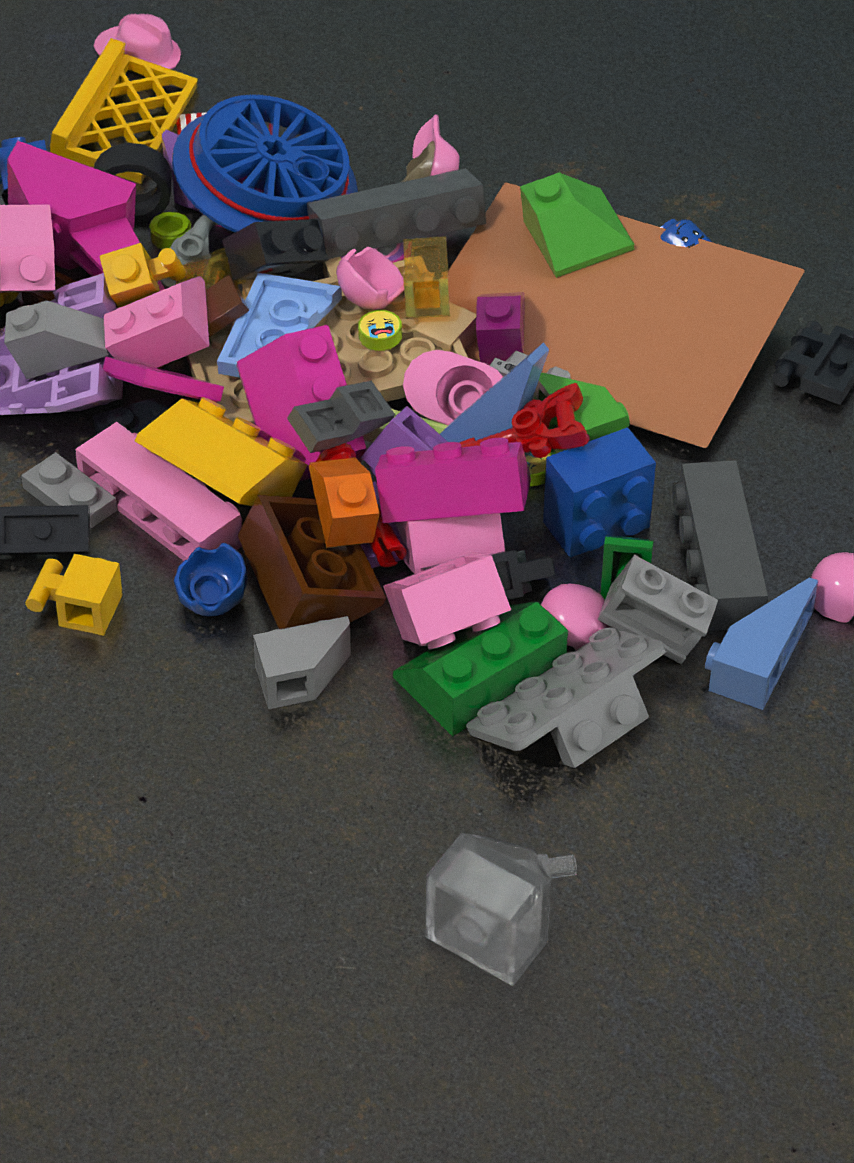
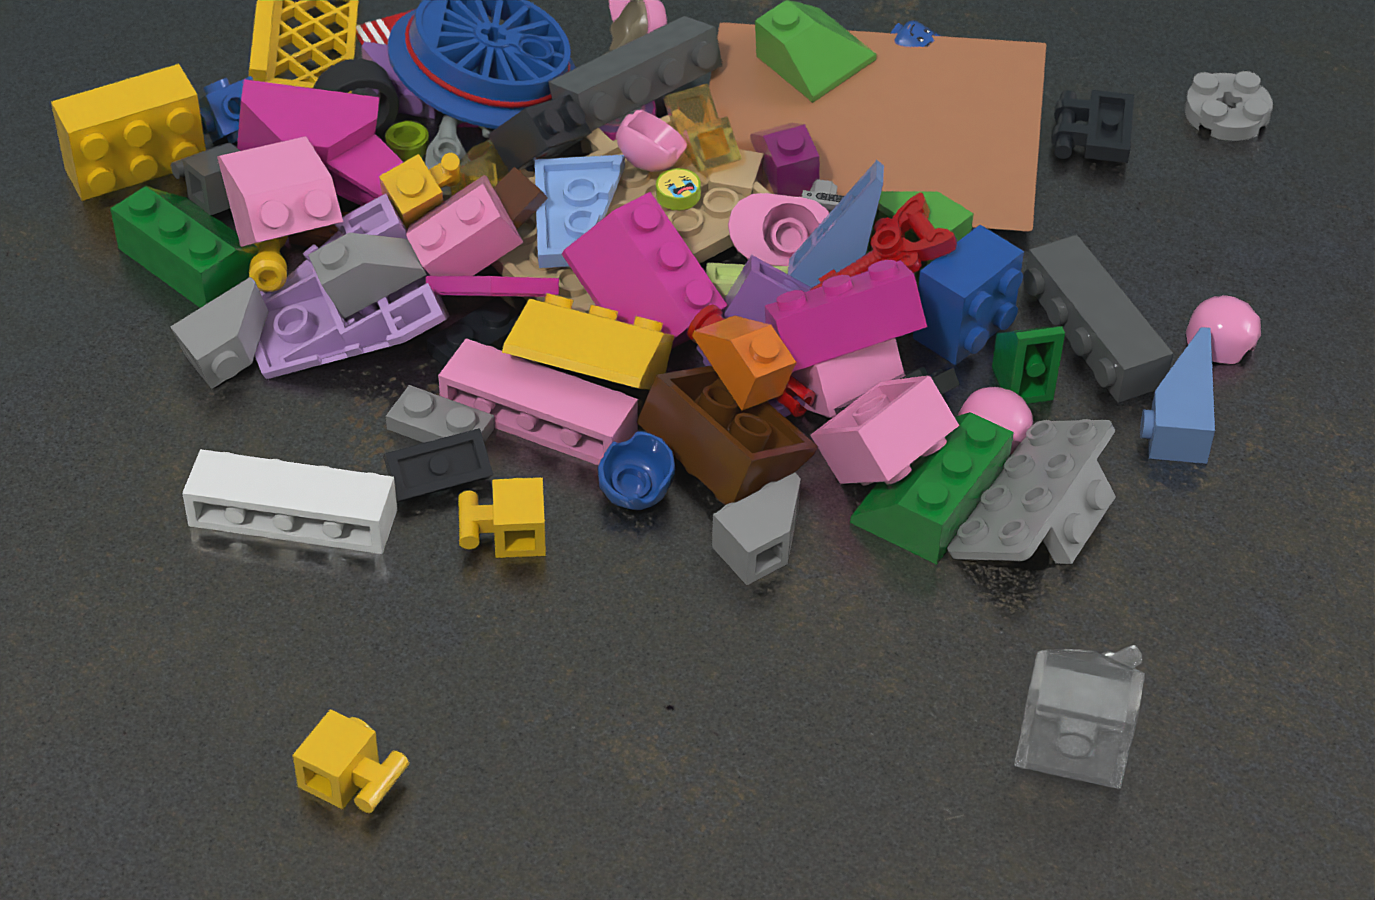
camera: 20 degrees left, 0 degrees up
dark grey slope [287,381,395,453] -> none
light grey hinge [598,555,718,664] -> none

